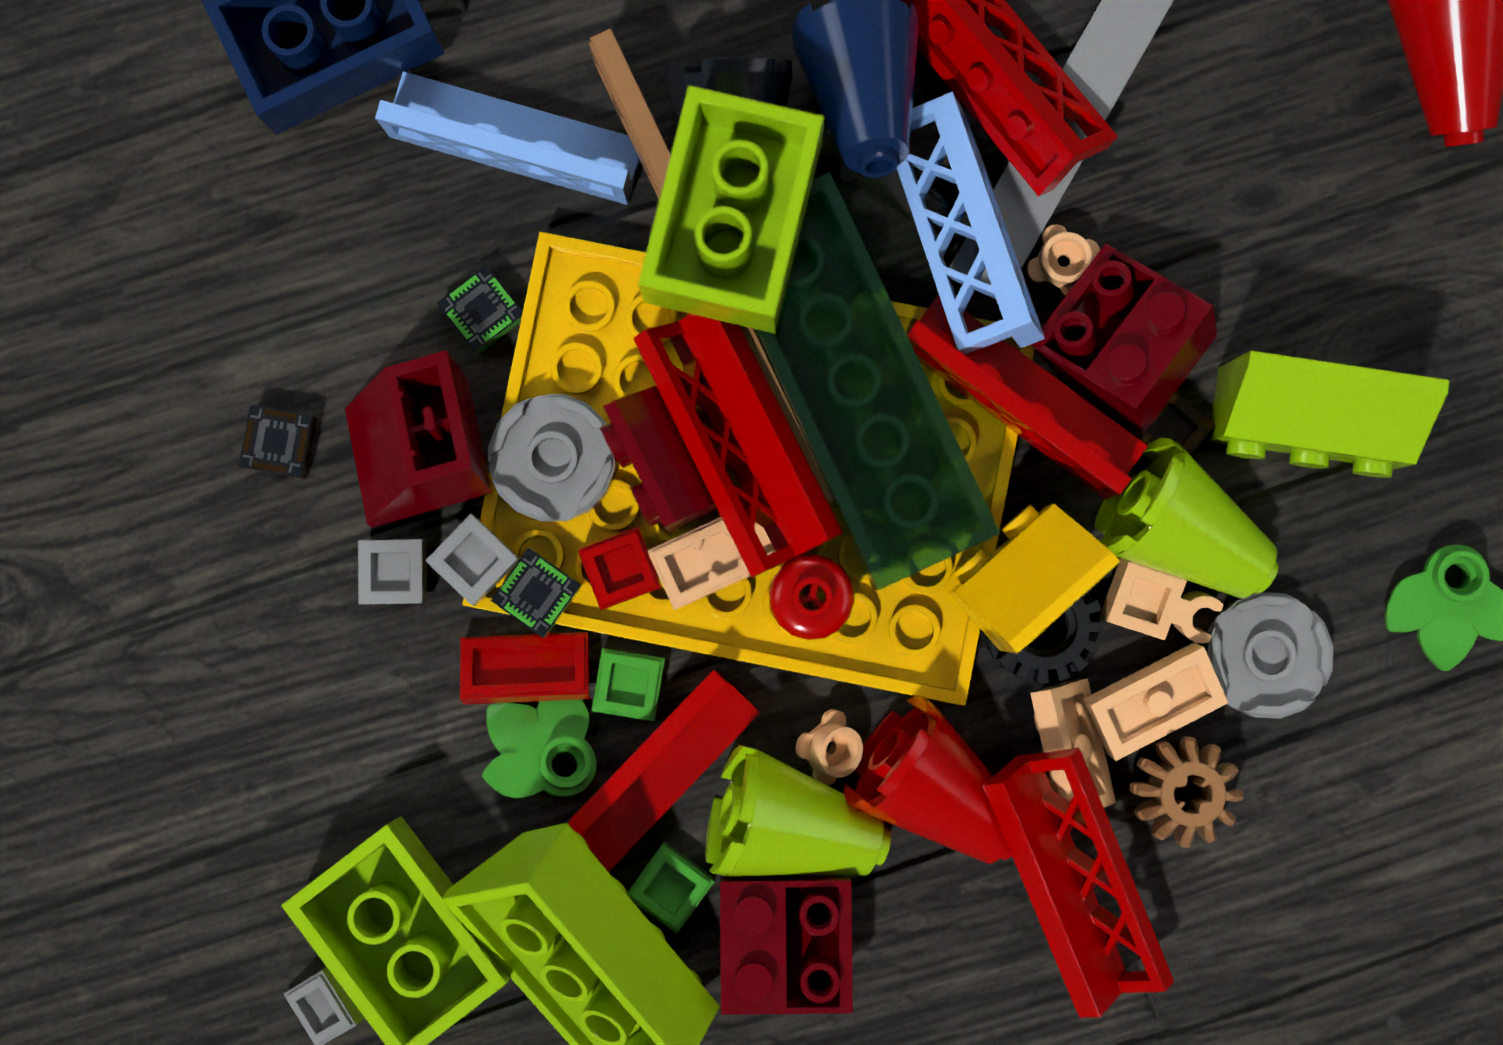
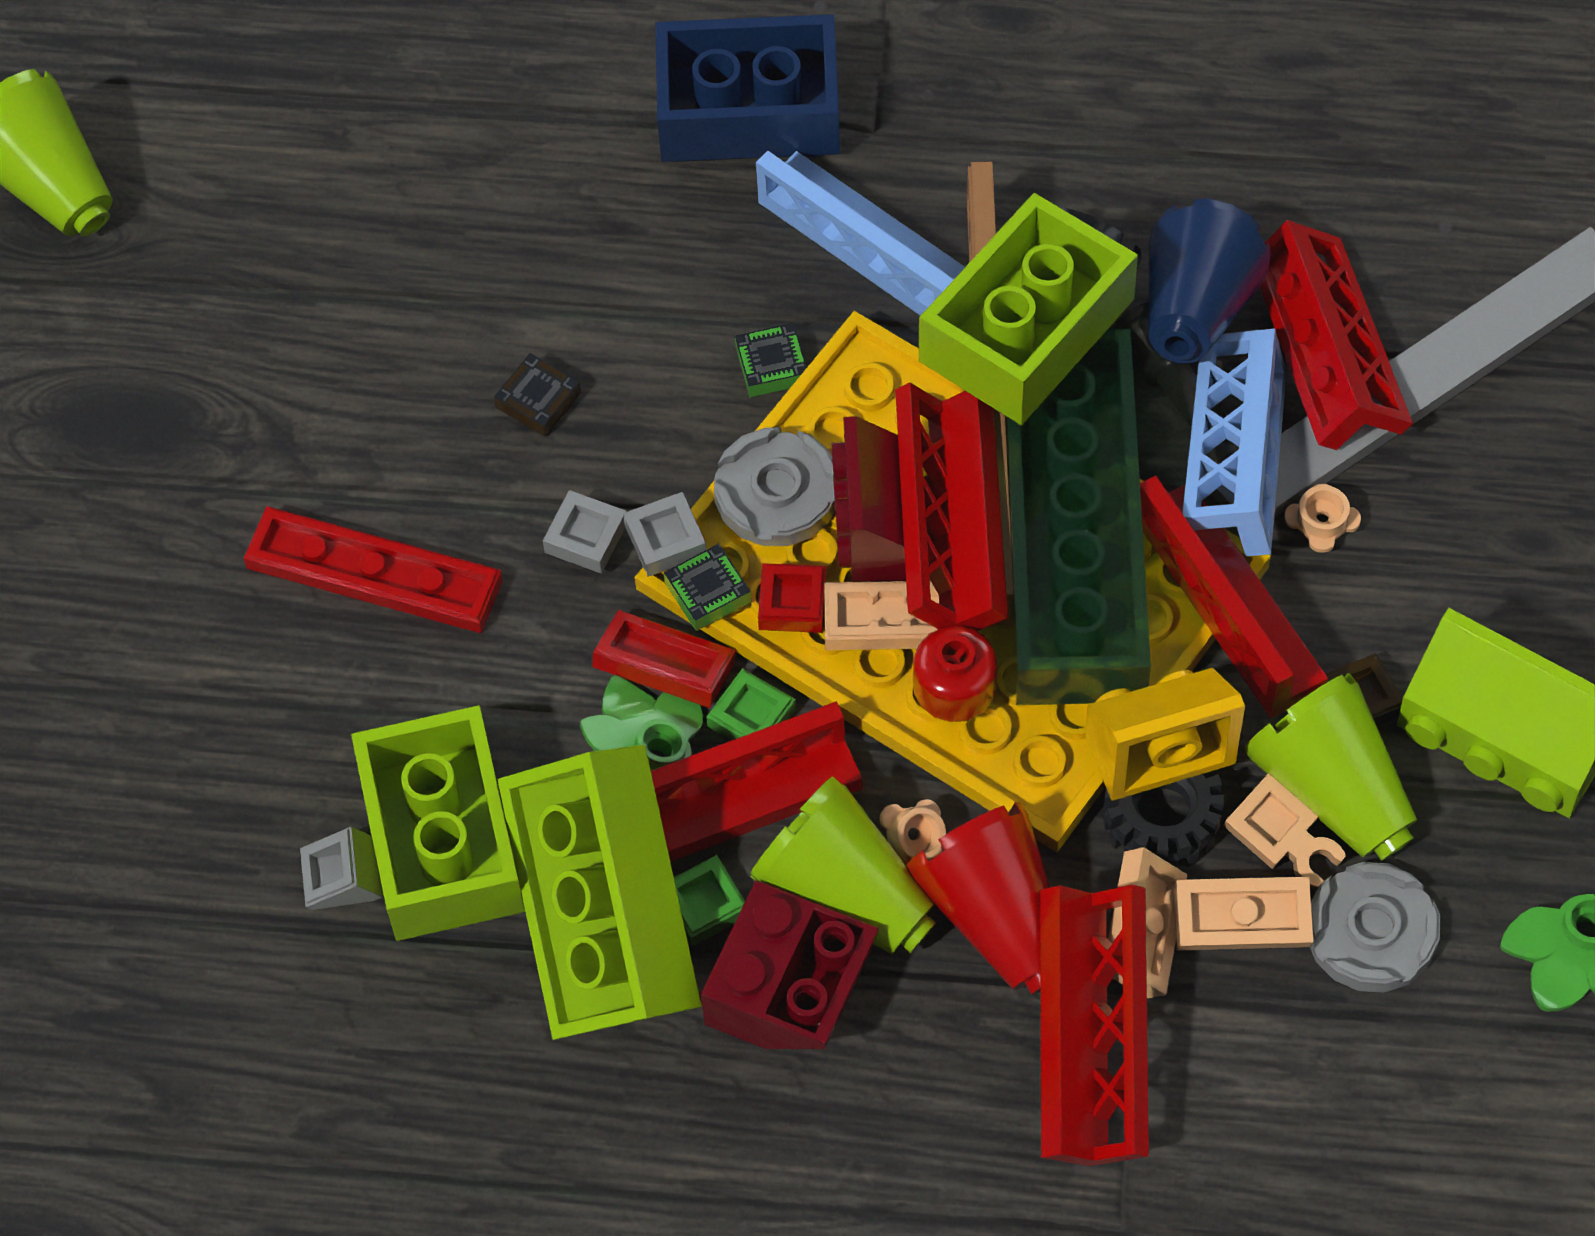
camera: 25 degrees right, 25 degrees down
dark red slope [345,350,493,528] -> none
dark red slope [1030,243,1217,435] -> none
medium nougat gear [1130,736,1244,848] -> none
none -> red tile [243,506,503,634]

